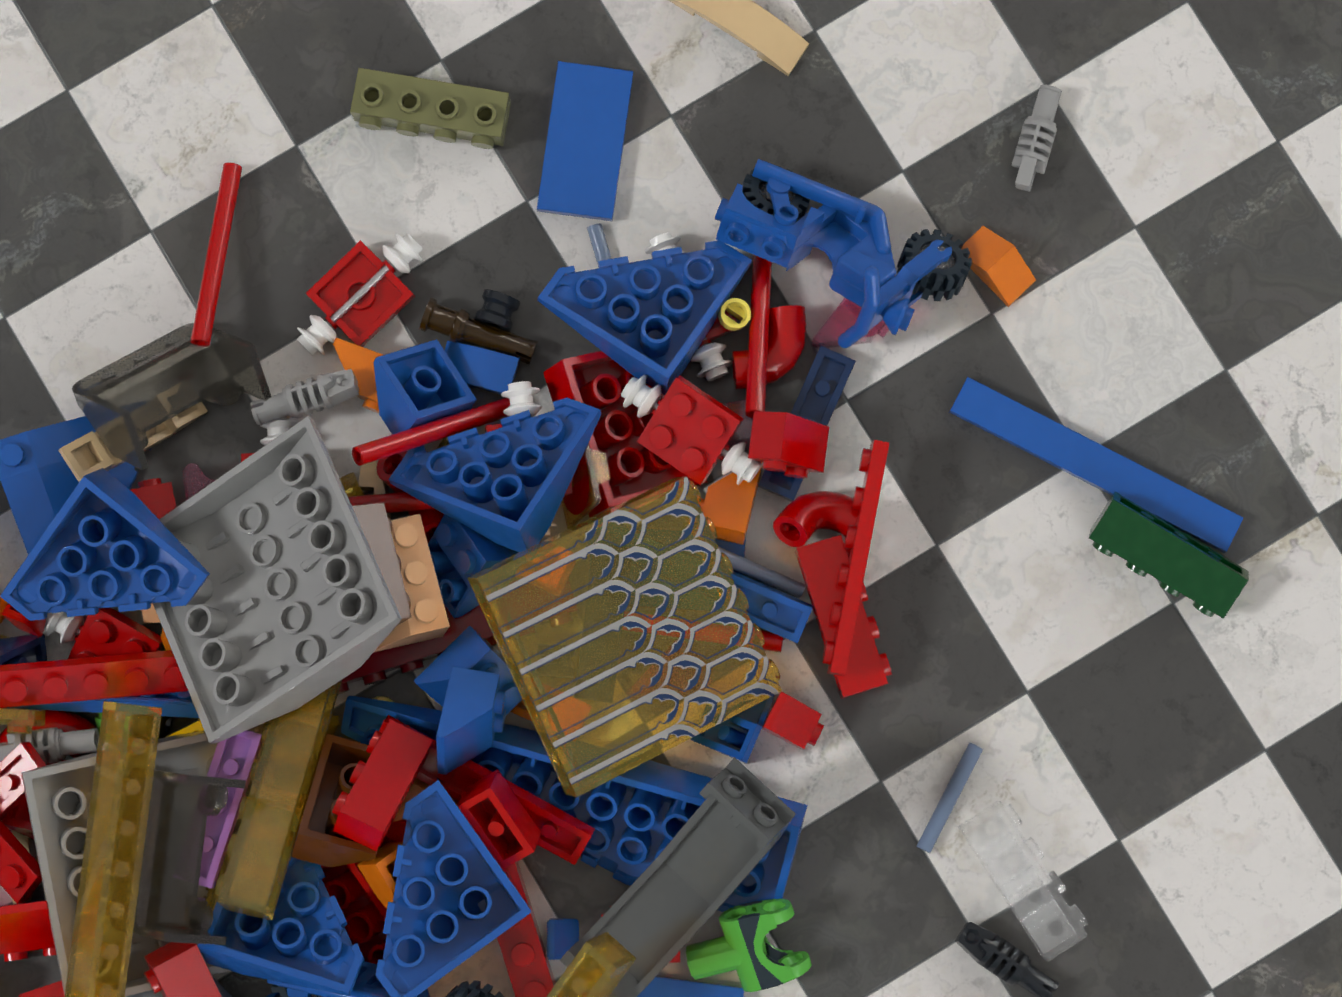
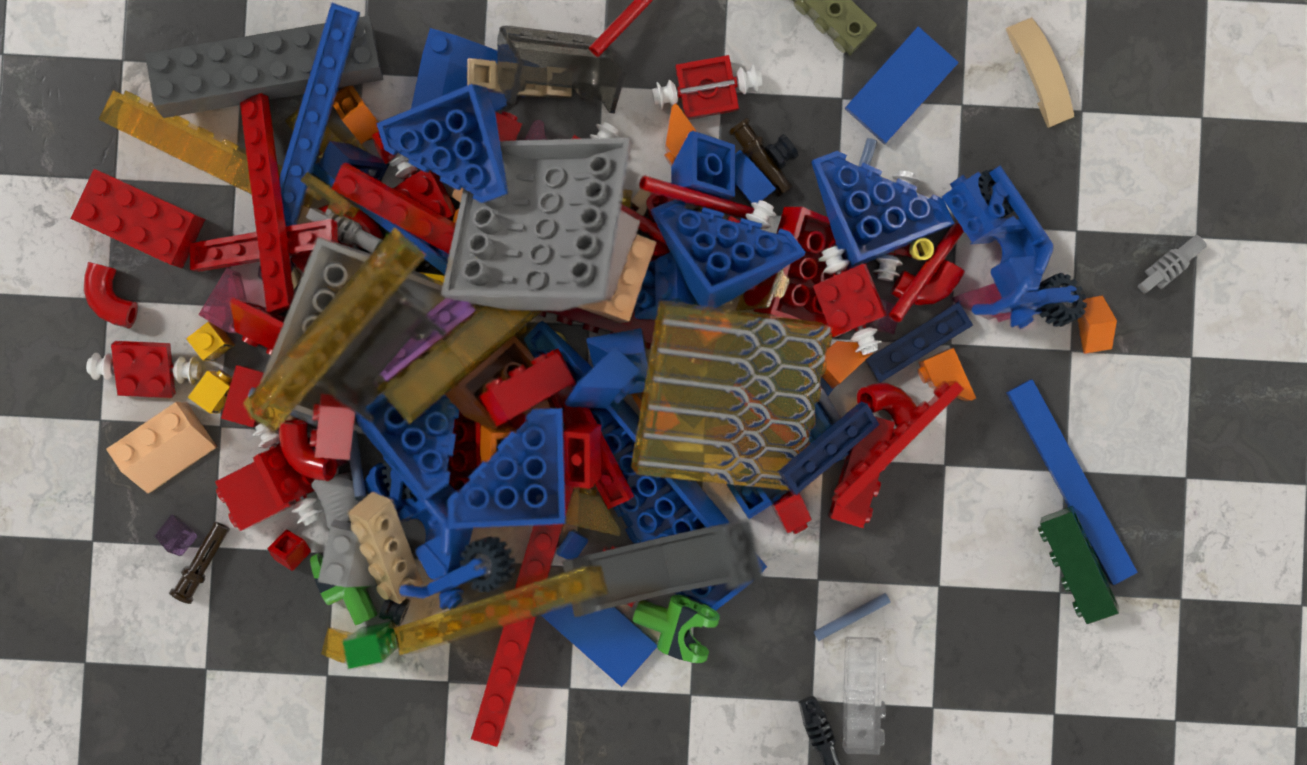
camera: 30 degrees right, 5 degrees up
light grey hinge [251,369,359,426] -> none
red brick [748,411,829,478] -> none
none -> clear yellow slope [566,488,622,536]
none -> dark blue plate [778,401,879,495]
none -> orange slope [918,348,976,401]

